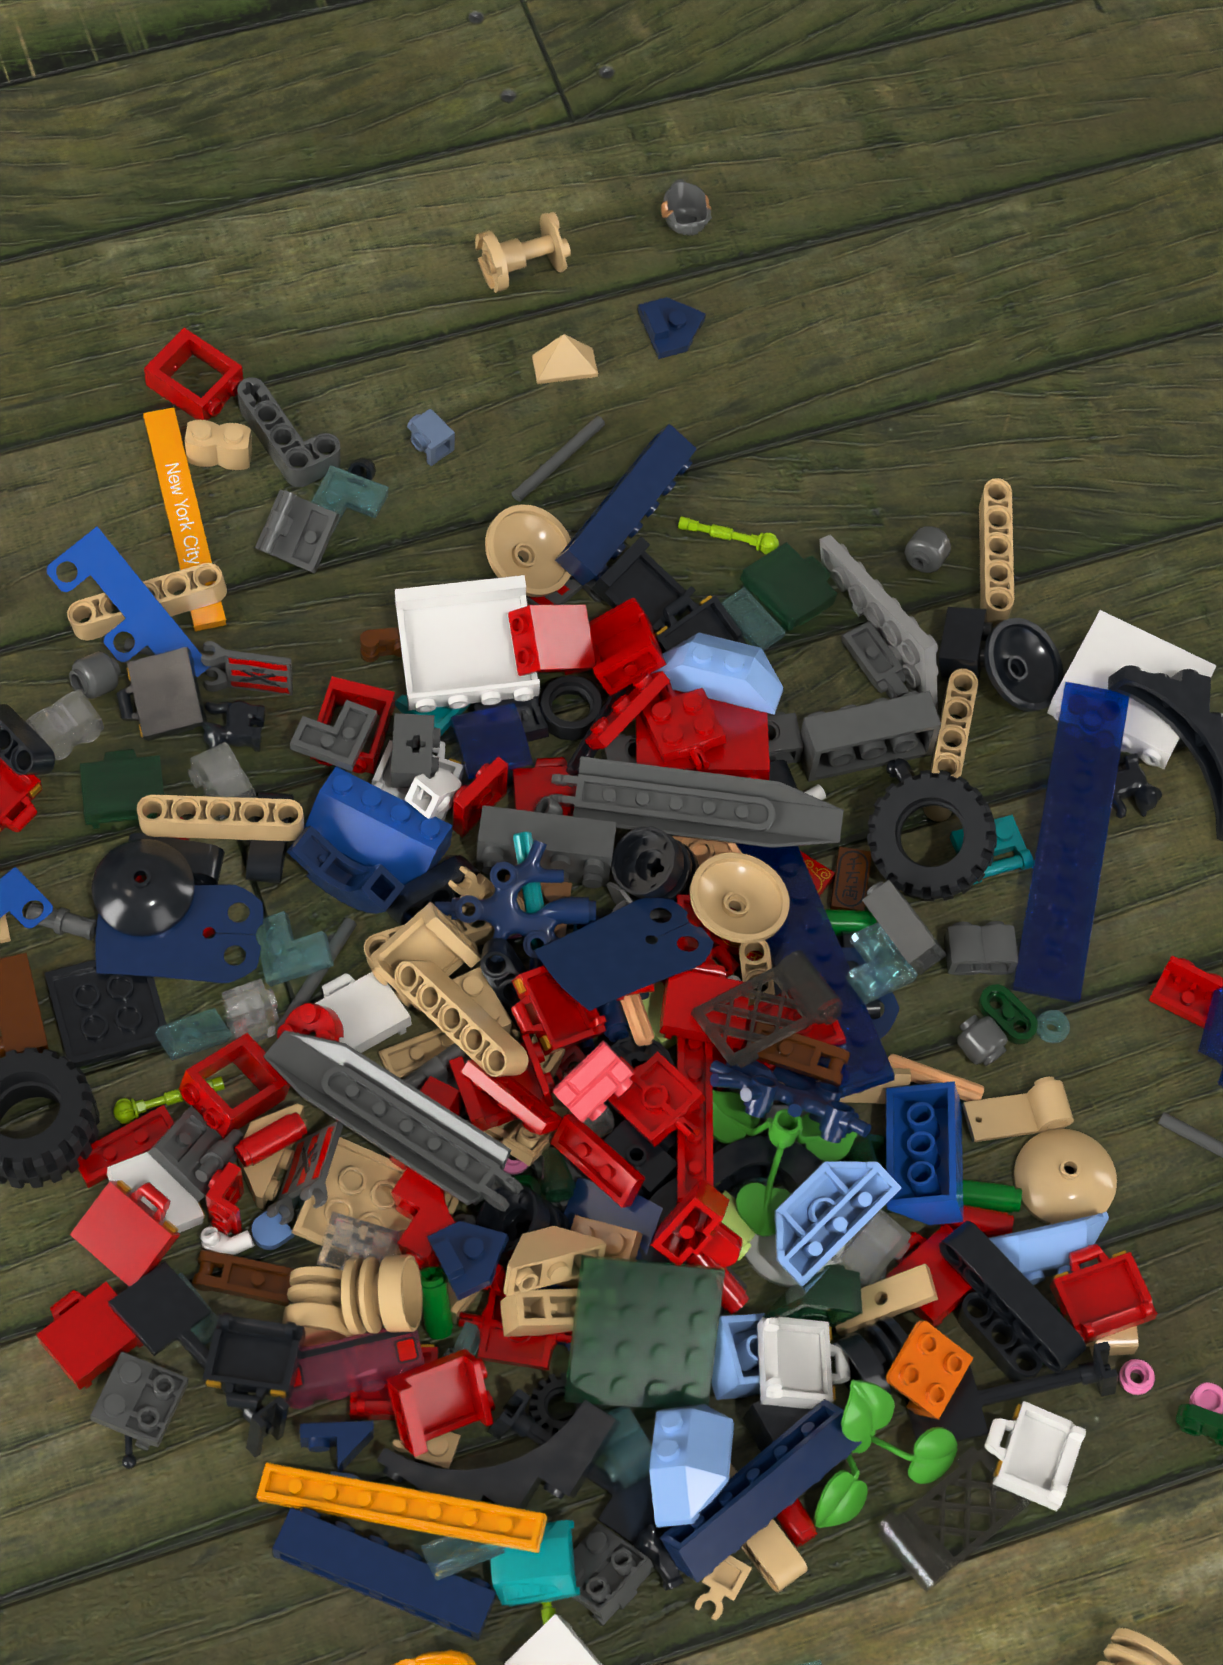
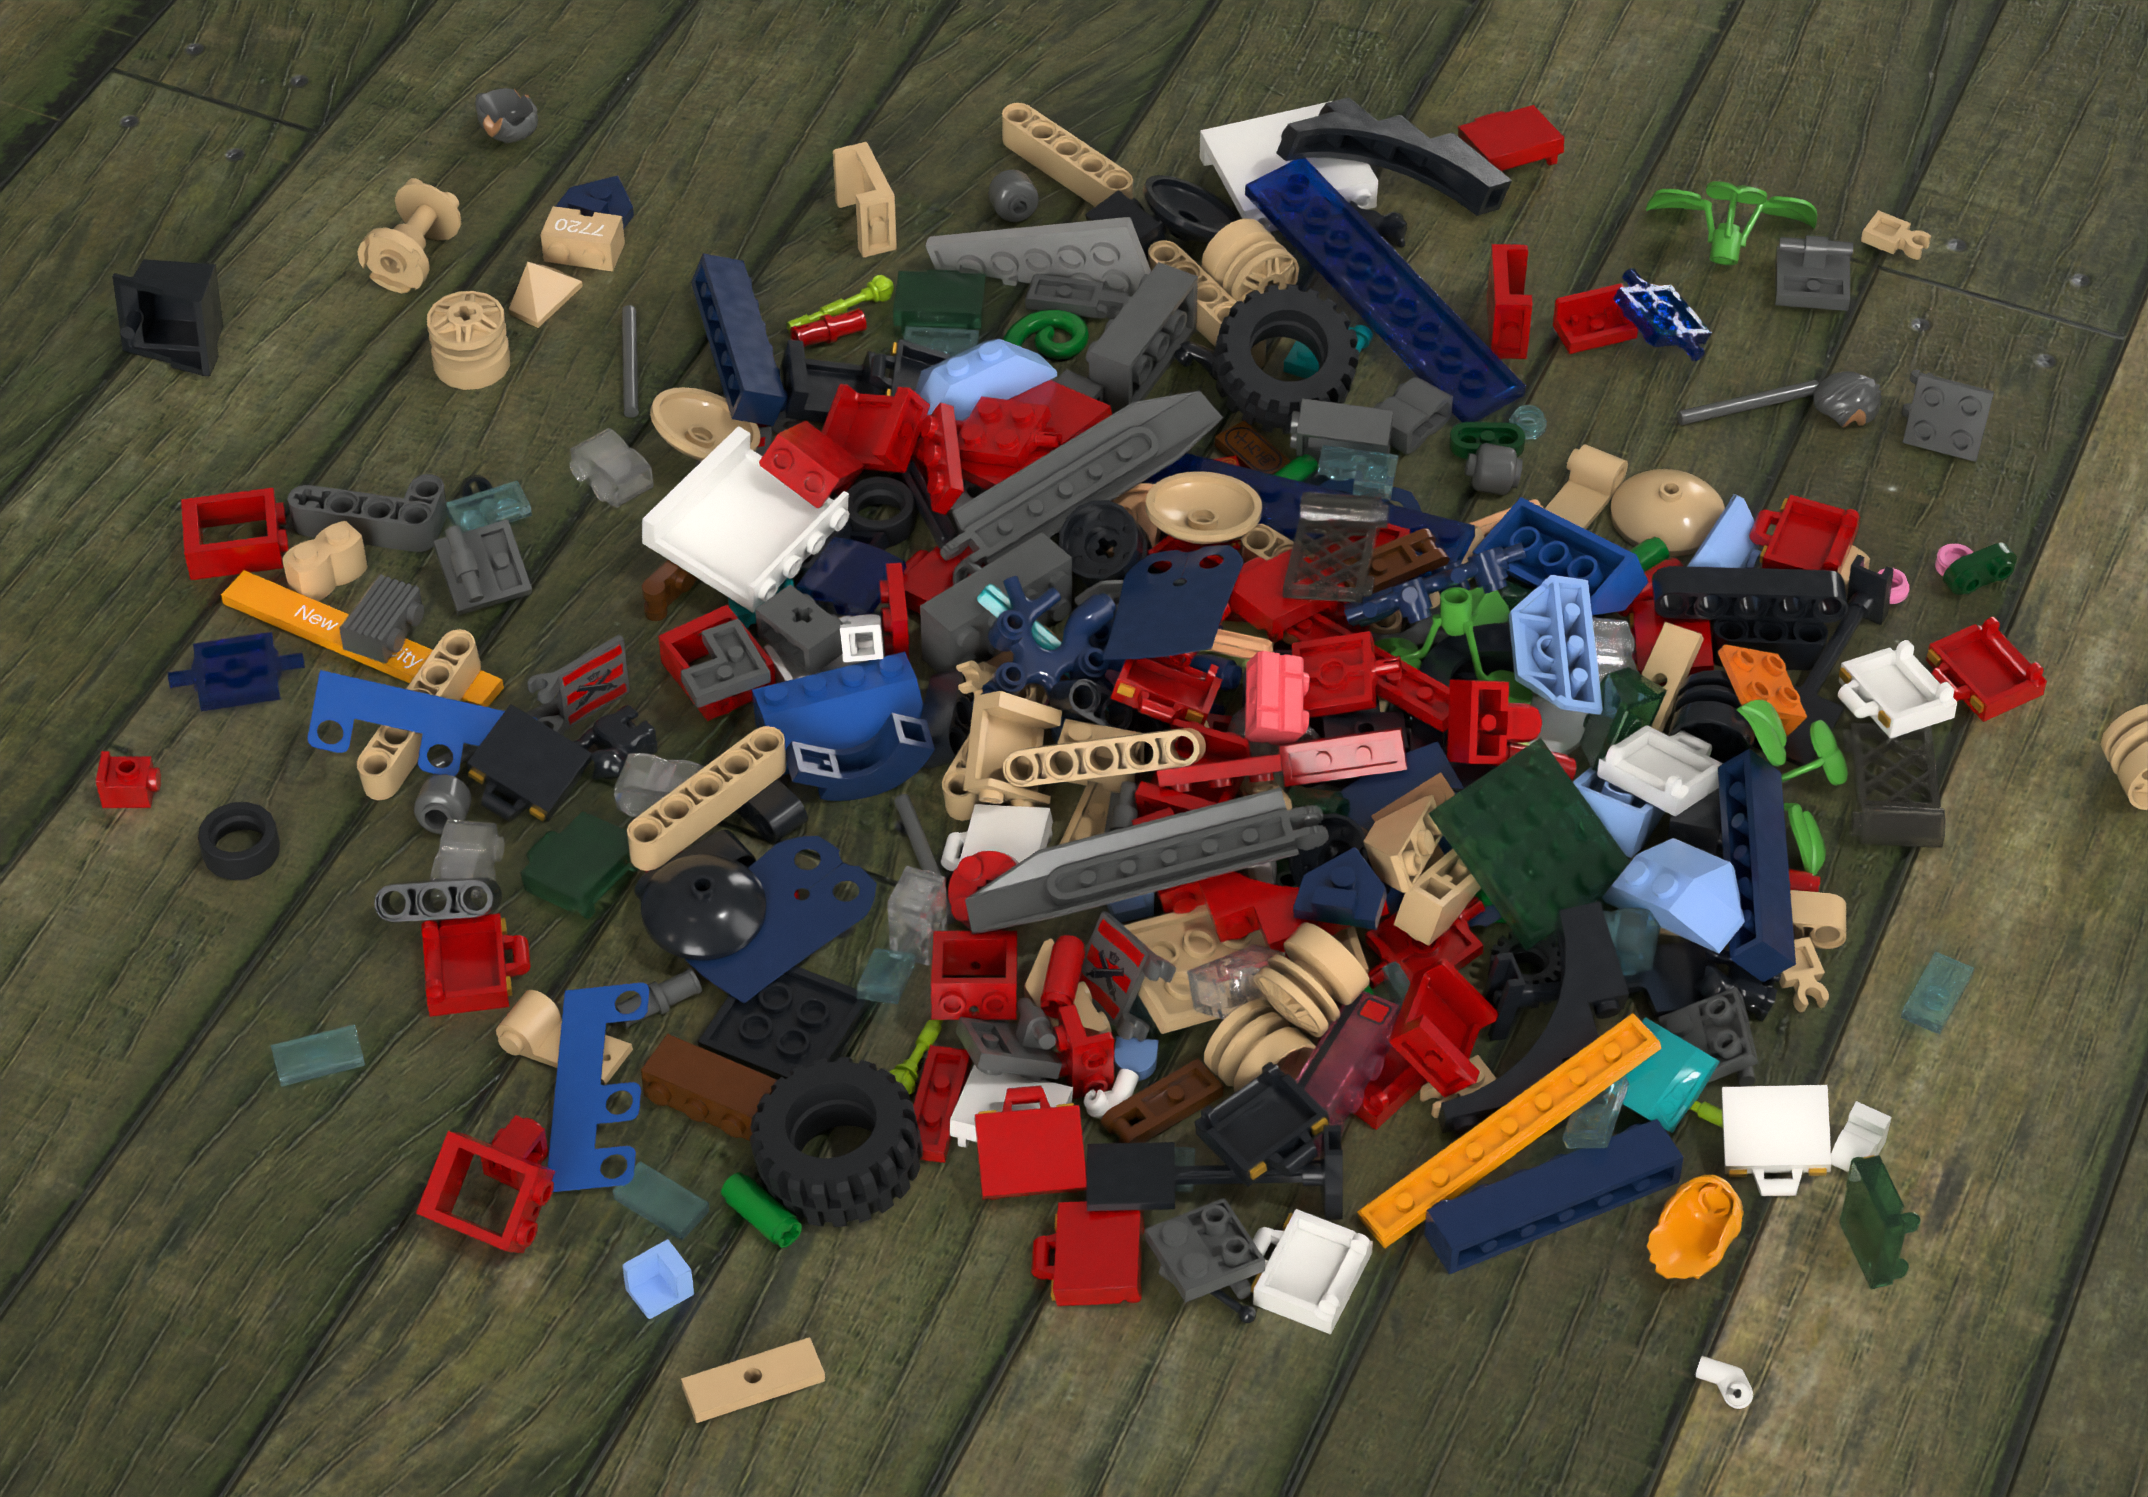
camera: 40 degrees left, 15 degrees down
clear light blue plate [256,911,334,987] -> none
dark blue slope [300,1421,374,1472] -> none
sand blue brick [407,408,455,466] -> none
none -> black piece [112,259,223,376]
none -> clear blue plate [167,632,305,712]
none -> dark grey brick [339,574,425,663]
none -> tan wheel [427,291,510,390]
none -> tan brick [540,206,625,271]
none -> clear brick [570,428,654,507]
none -> red pin [790,308,867,347]
none -> tan panel [833,142,897,258]
none -> green plant [1003,309,1089,359]
none -> tan wheel [1201,218,1299,303]
none -> white piece [1251,1209,1373,1334]
none -> red panel [1486,244,1533,359]
none -> red piece [1926,617,2047,722]

